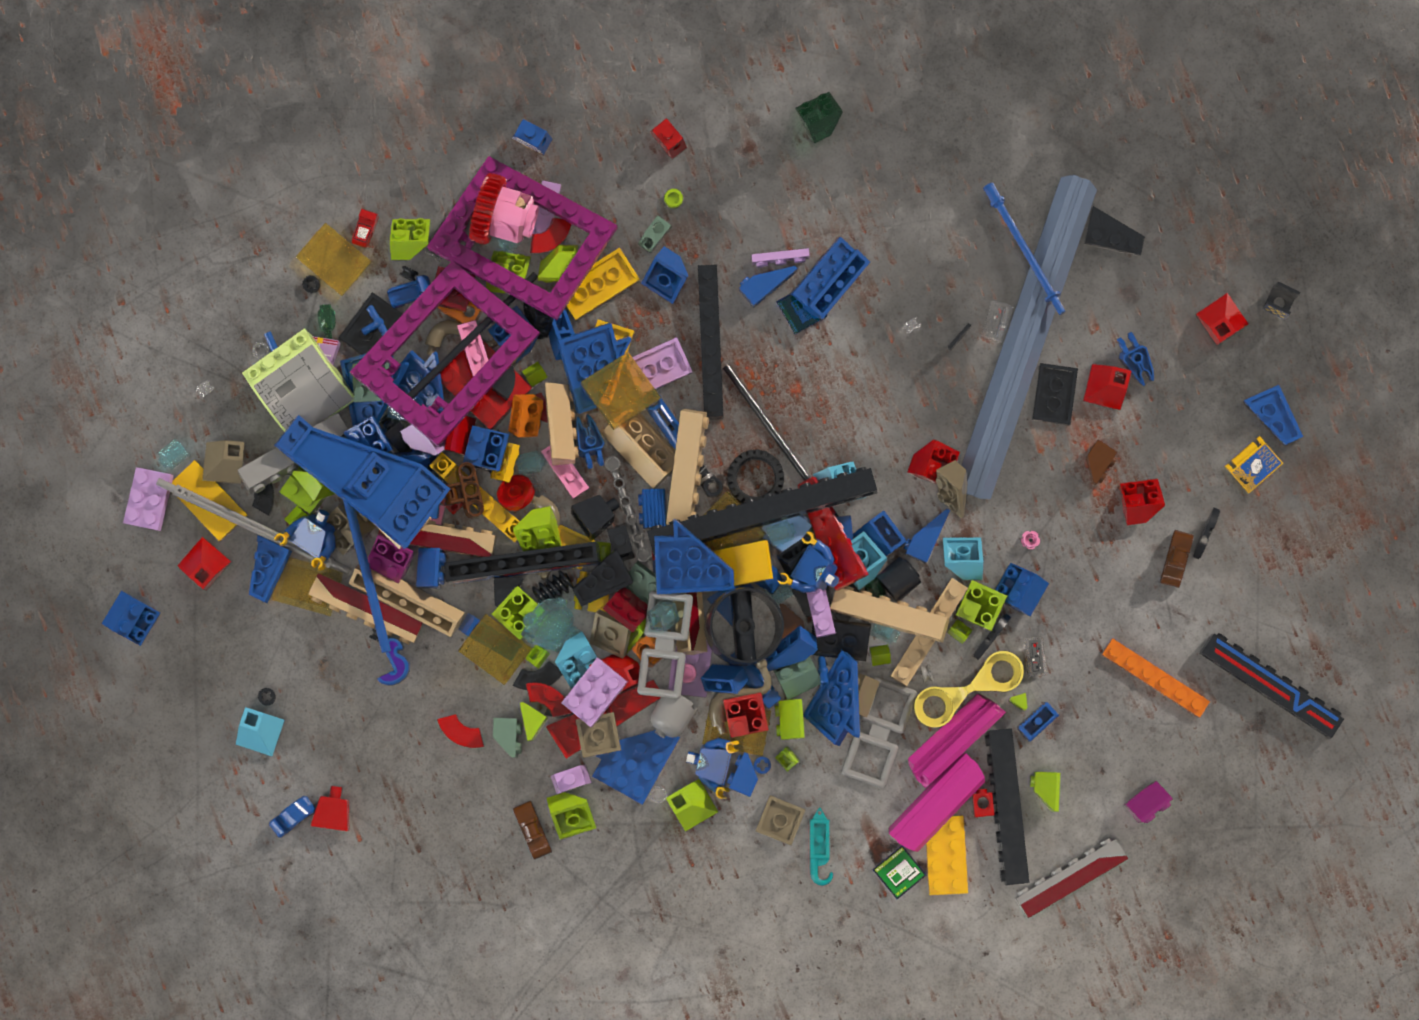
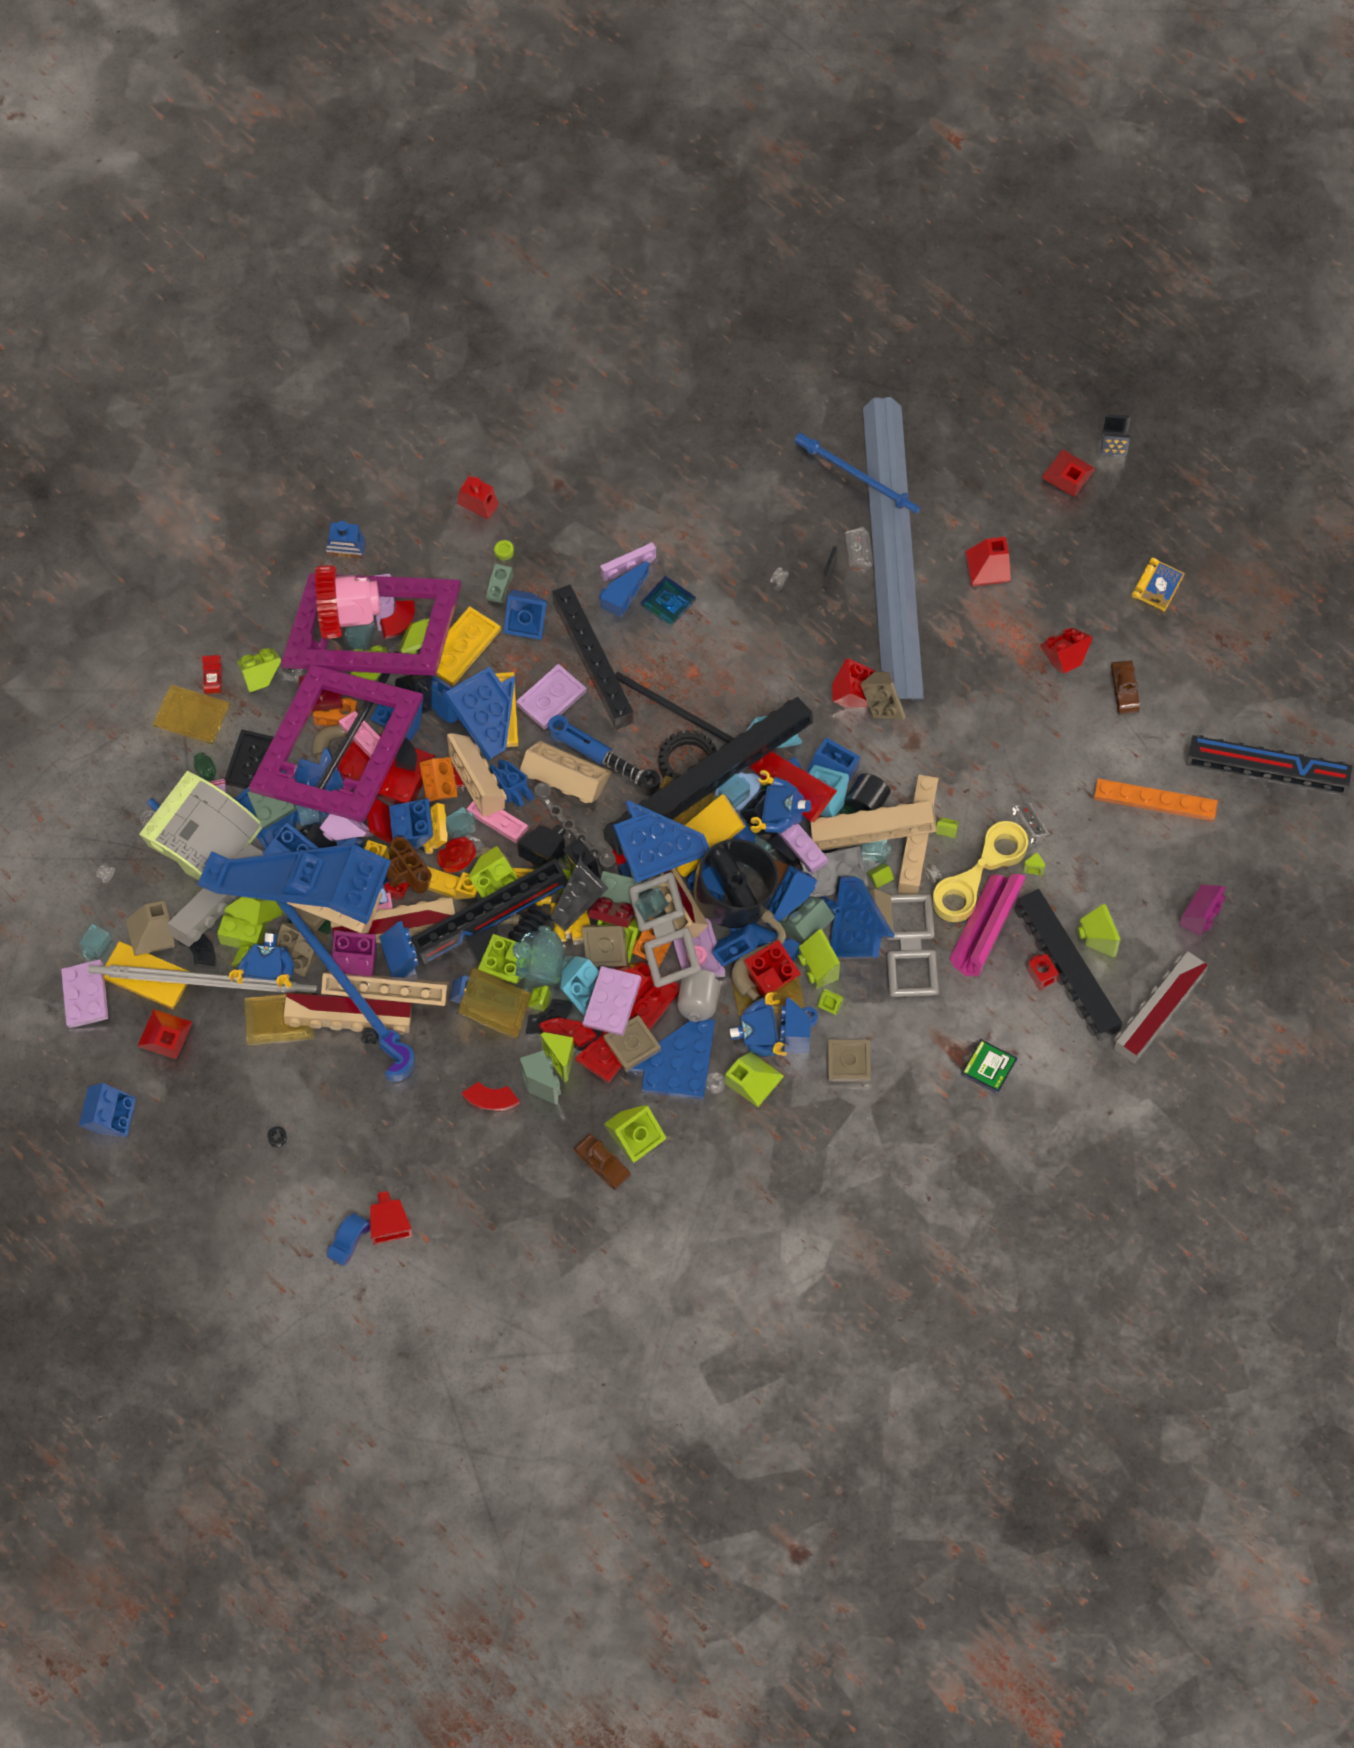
camera: 25 degrees left, 20 degrees down
medium azure slope [236,707,285,756] -> none
blue wing [249,535,292,603] -> none
black bush [302,275,320,293] -> none
blue piece [361,305,388,336] -> none
blue animal [387,275,431,308] -> none
black bush [399,266,419,281] -> none
lime slope [522,361,548,387] -> none
lavender torso [551,764,592,794] -> none
clear yellow plate [581,352,661,430] -> none
blue brick [638,489,667,529] -> none
tan brick [666,409,709,525] -> none
blue brick [791,237,870,319] -> none
clear green slope [795,92,843,143] -> none
teal plate [810,807,833,886] -> none
dark pink piece [888,753,985,852] -> none
blue slope [903,509,950,564] -> none
yellow plate [926,816,968,895] -> none
medium azure slope [943,537,983,580] -> none
lime slope [955,580,1007,631] -> none
black tile [973,613,1011,660] -> none
blue slope [995,563,1049,616] -> none
blue brick [1017,702,1059,742] -> none
bright pink plate [1021,531,1040,550] -> none
black tile [1032,363,1078,425] -> none
black wing [1084,206,1145,256] -> none
reddish brown slope [1086,440,1118,486] -> none
blue hinge [1117,332,1154,386] -> none
black tile [1193,508,1220,559] -> none
blue wing [1243,385,1303,445] -> none

